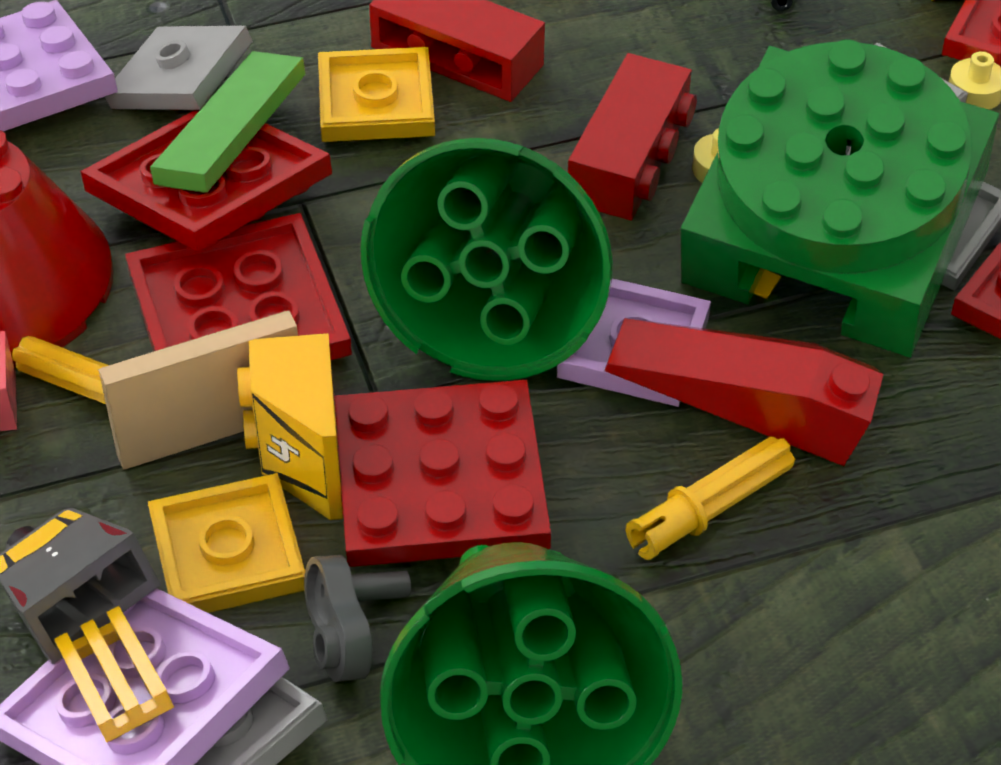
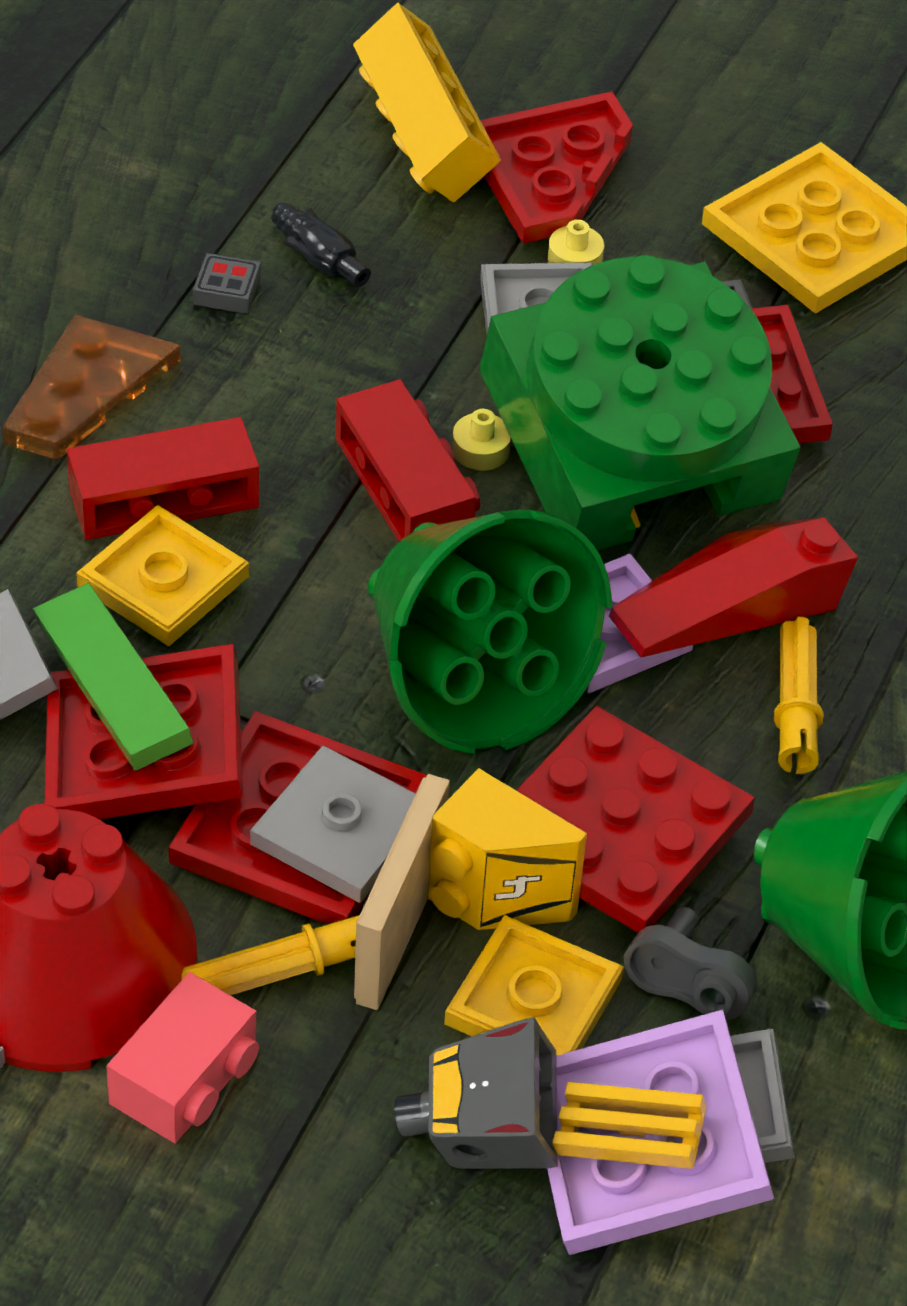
camera: 50 degrees left, 0 degrees up
none -> light grey plate [250,746,416,903]

